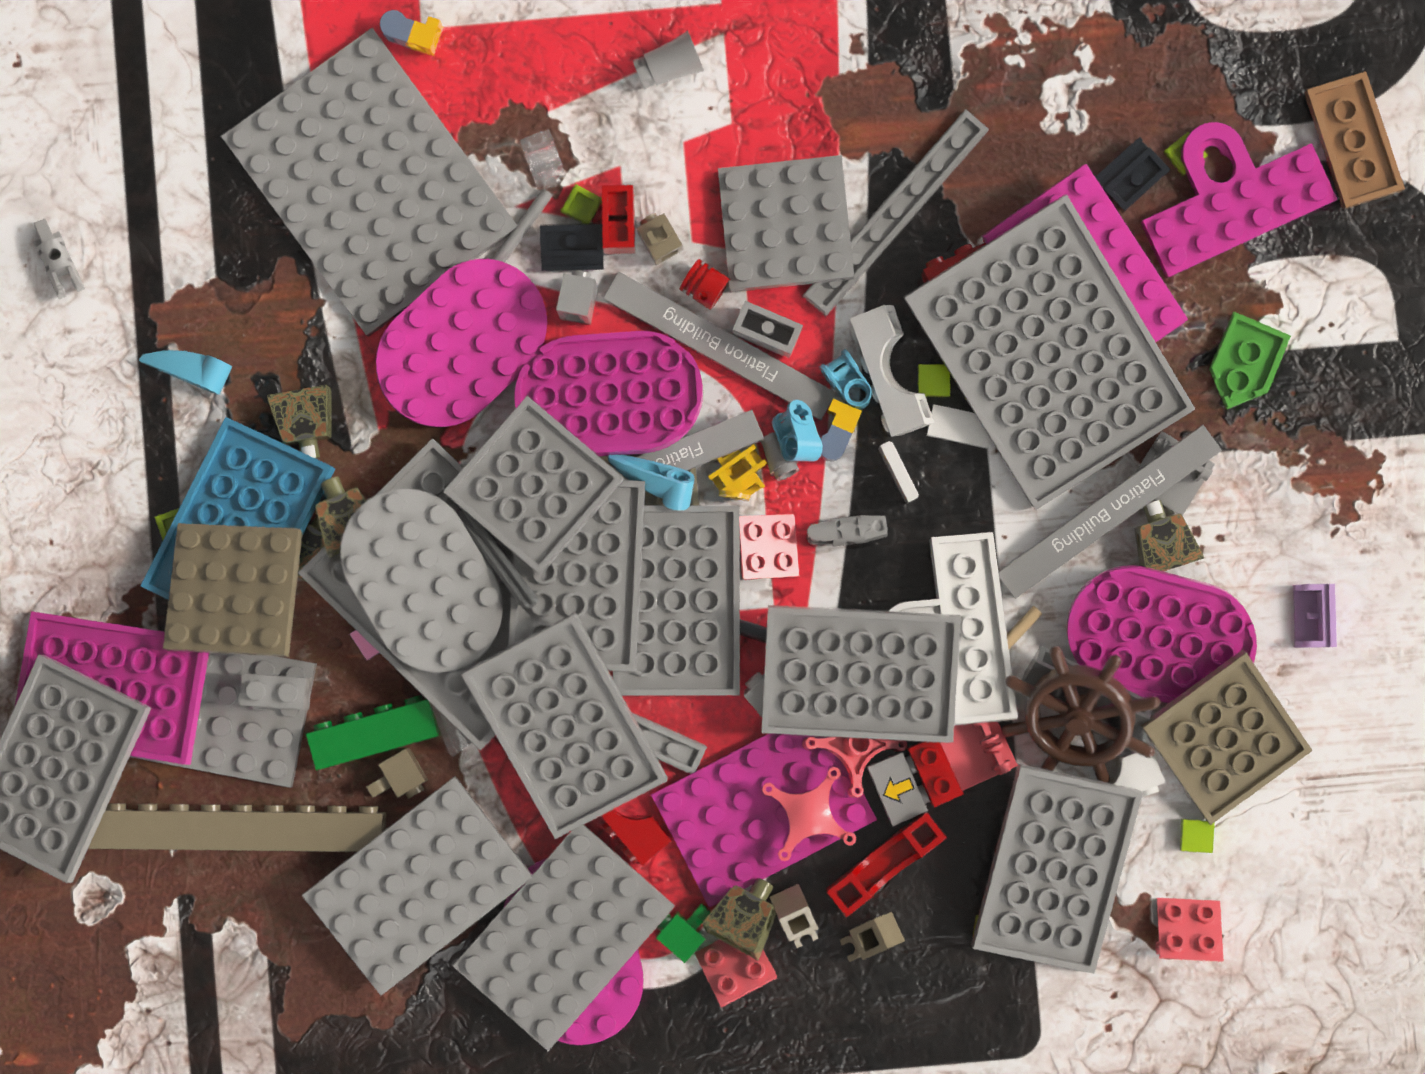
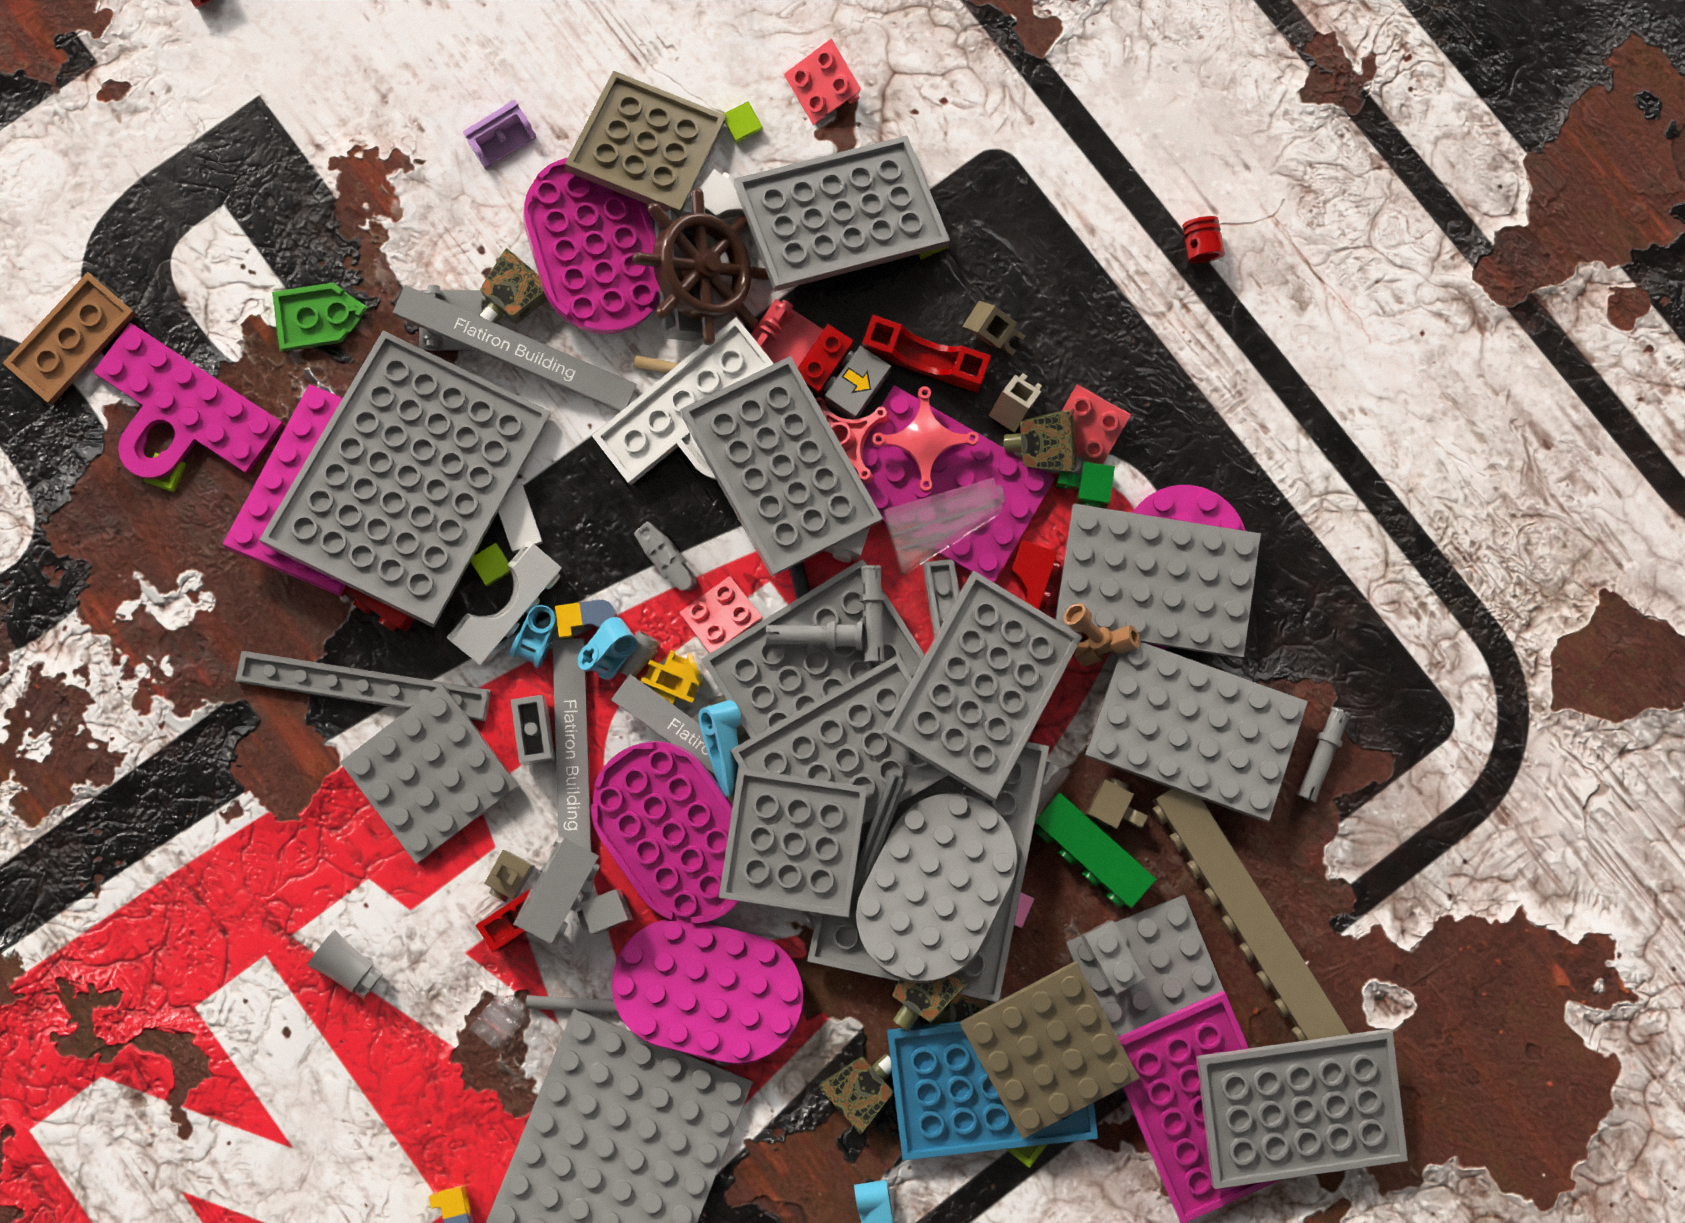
camera: 125 degrees left, 5 degrees down
black plate [540,223,604,271] -> none
lime tile [561,184,602,224] -> none
red piece [679,259,730,310] -> none
white tile [878,441,919,504] -> none
black plate [1095,137,1171,213] -> none
none -> light grey wedge [513,837,600,944]
none -> light grey pin [766,621,863,650]
none -> light grey pin [860,565,885,663]
none -> clear slope [883,478,1006,575]
none -> medium nougat bar [1063,603,1140,667]
none -> light grey pin [1296,707,1351,803]

